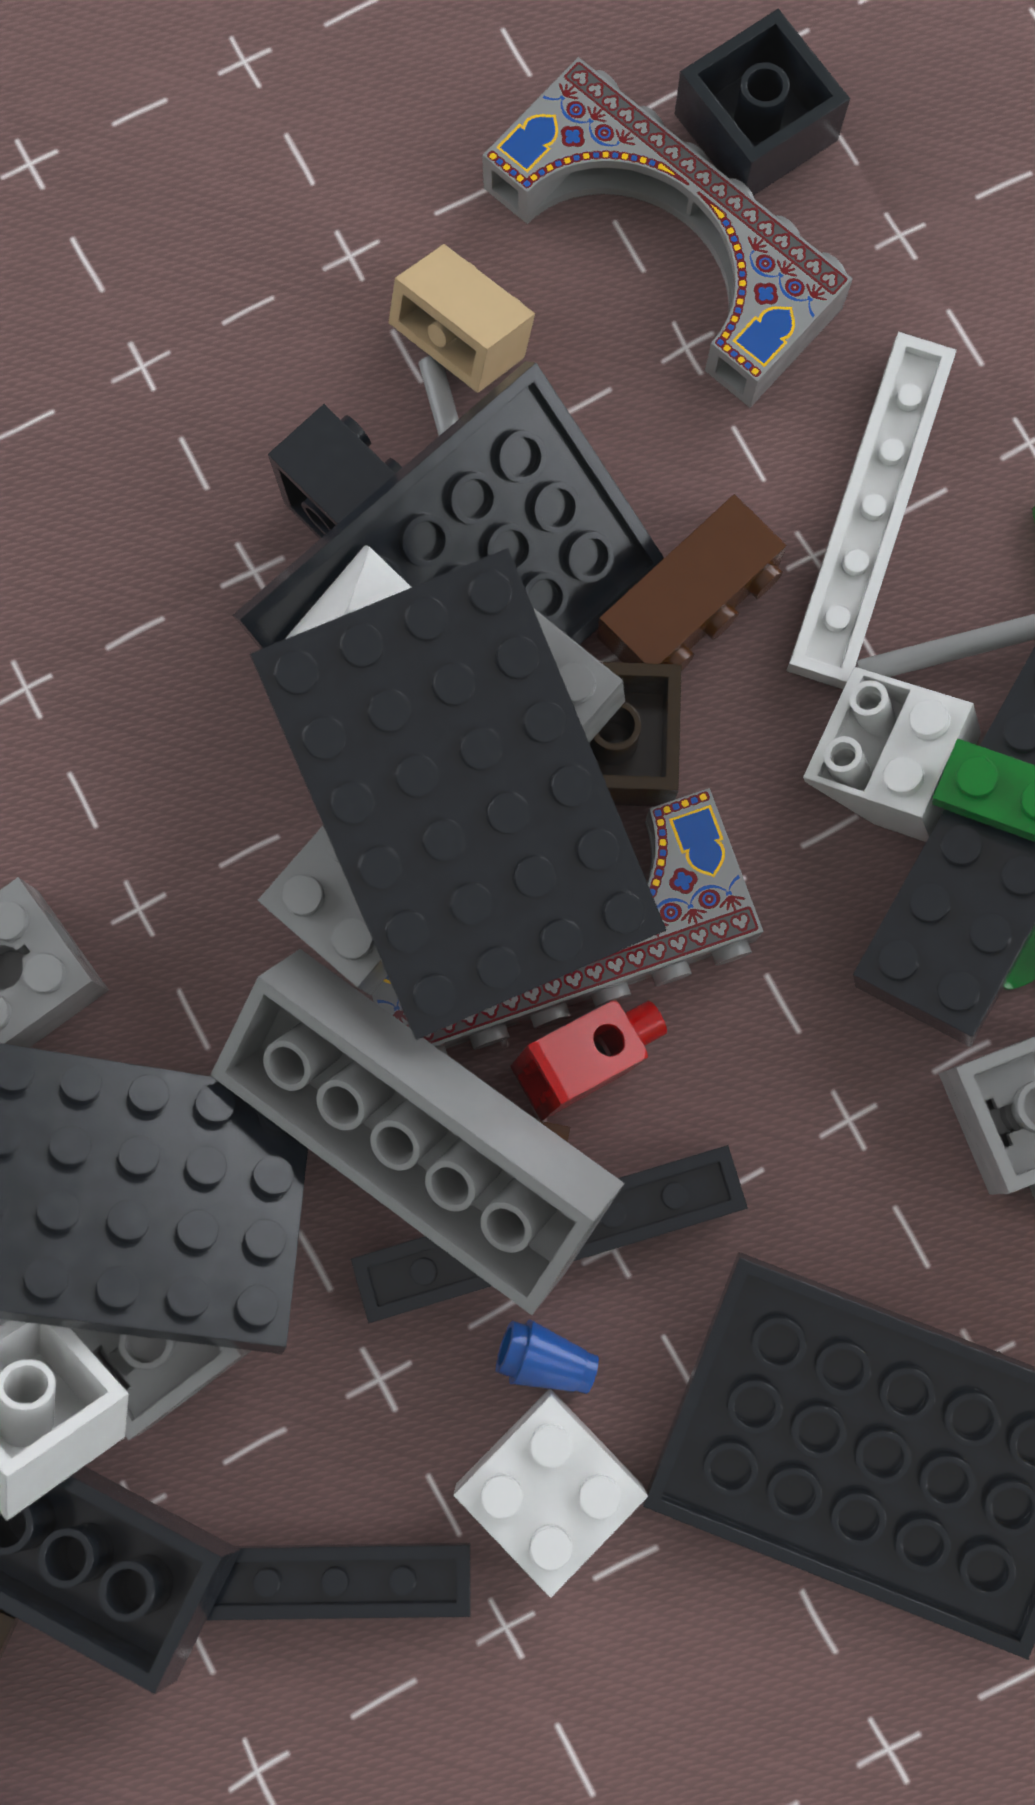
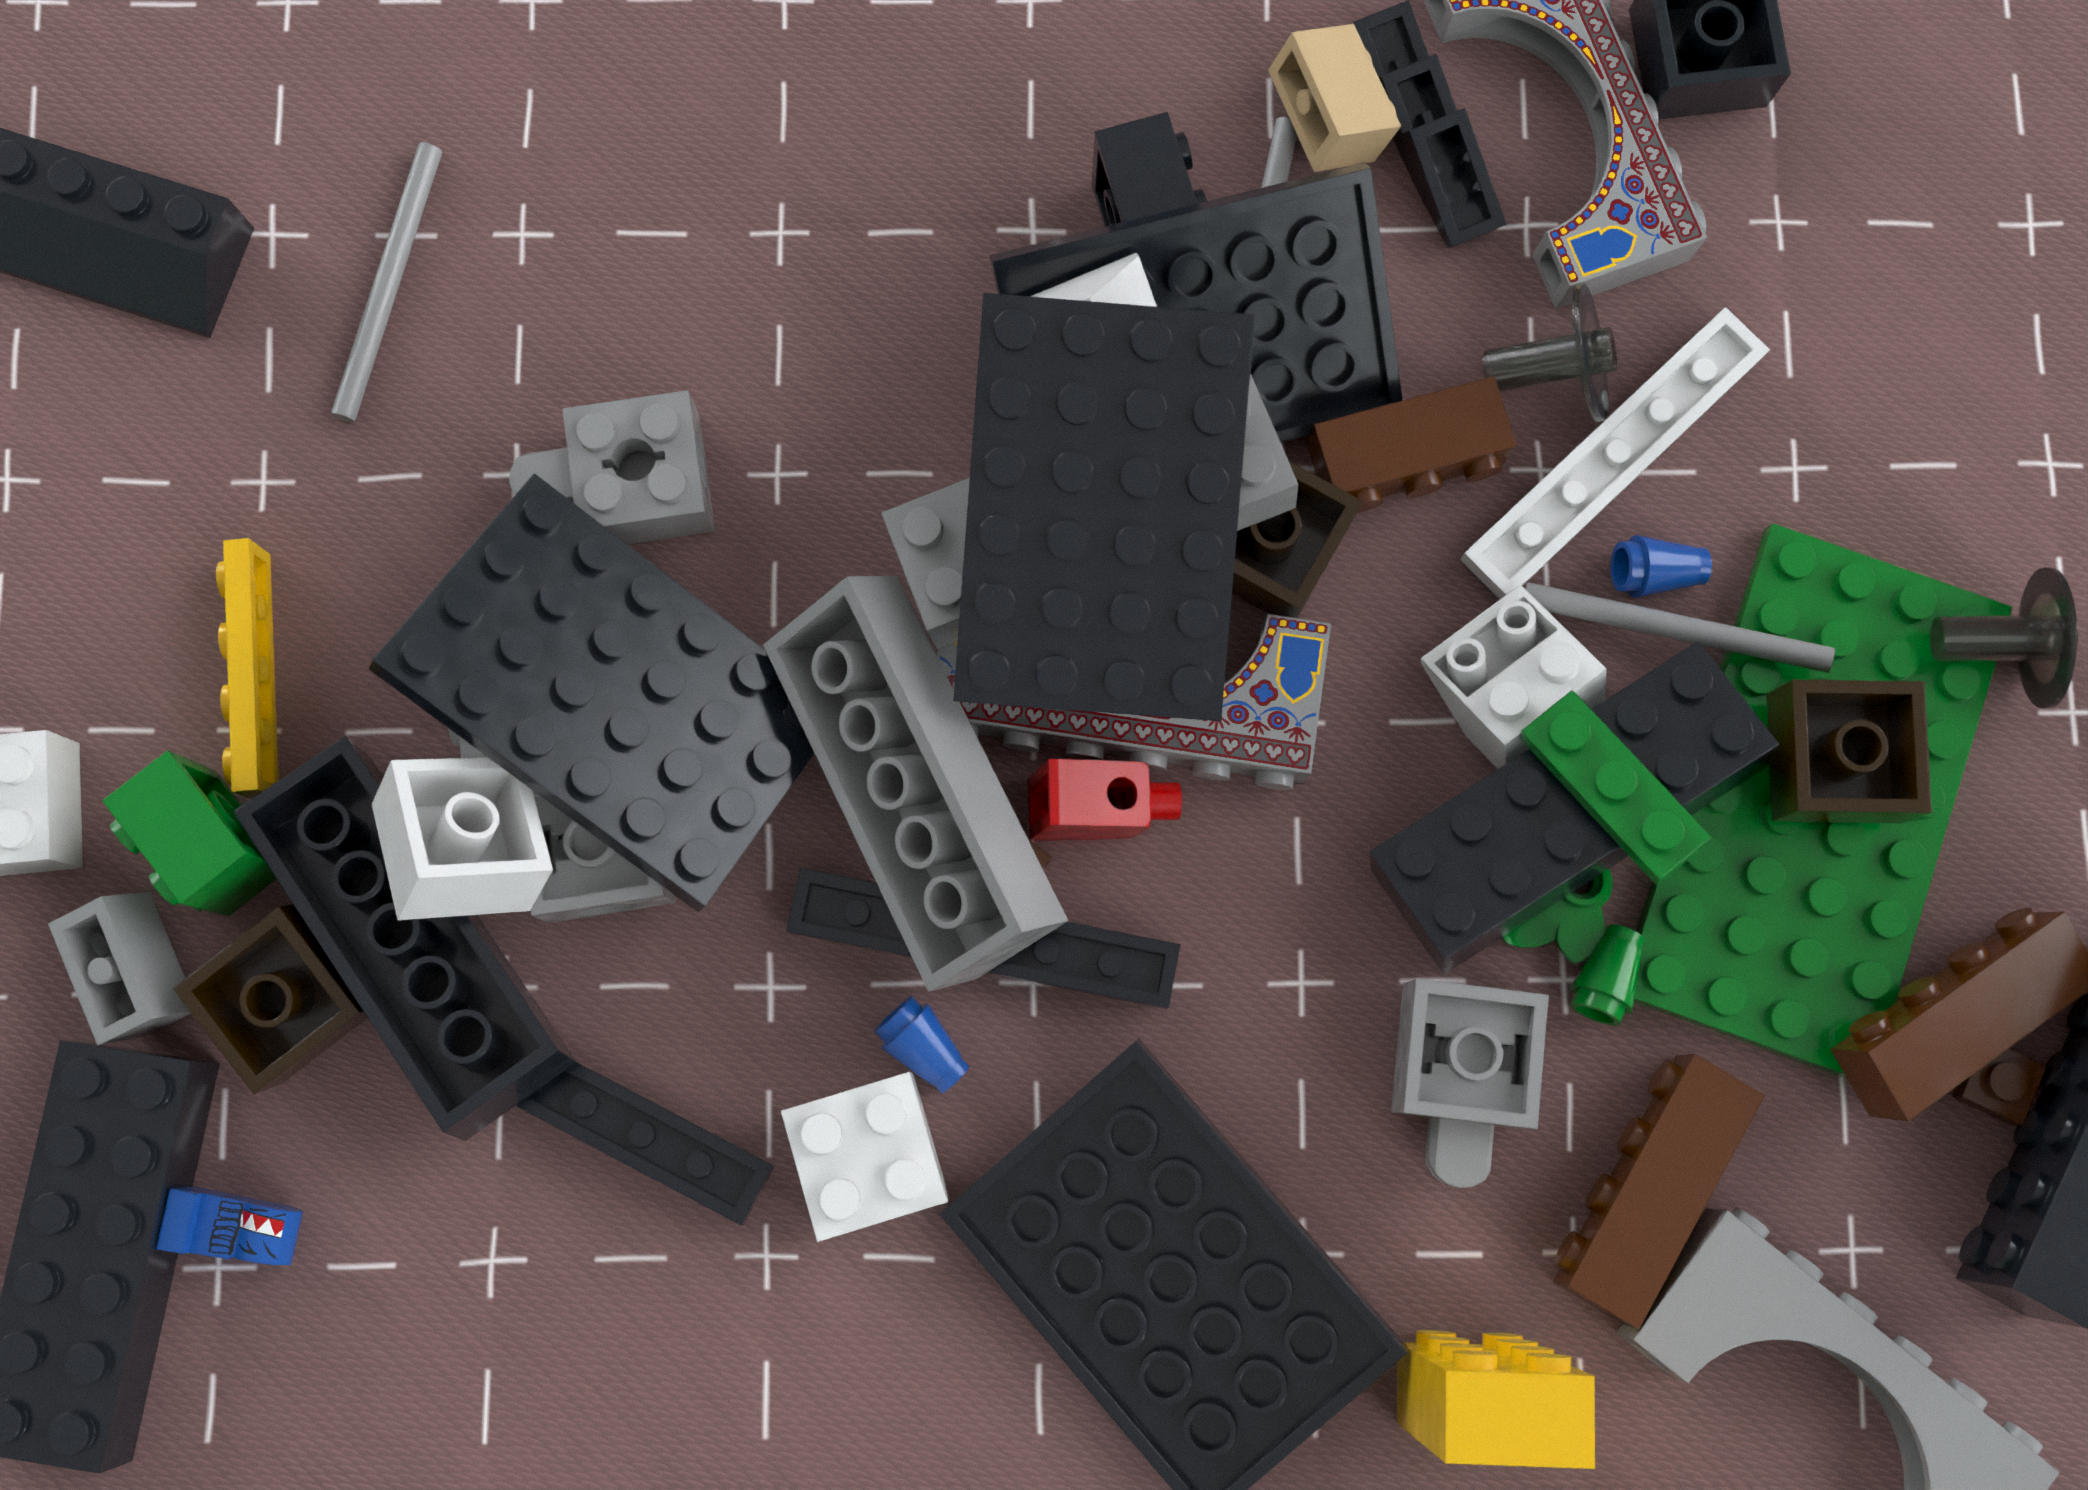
camera: 25 degrees right, 0 degrees up
none -> black slope [1351,0,1507,248]
none -> clear smoke piece [1483,283,1617,422]
none -> blue cone [1610,535,1712,598]

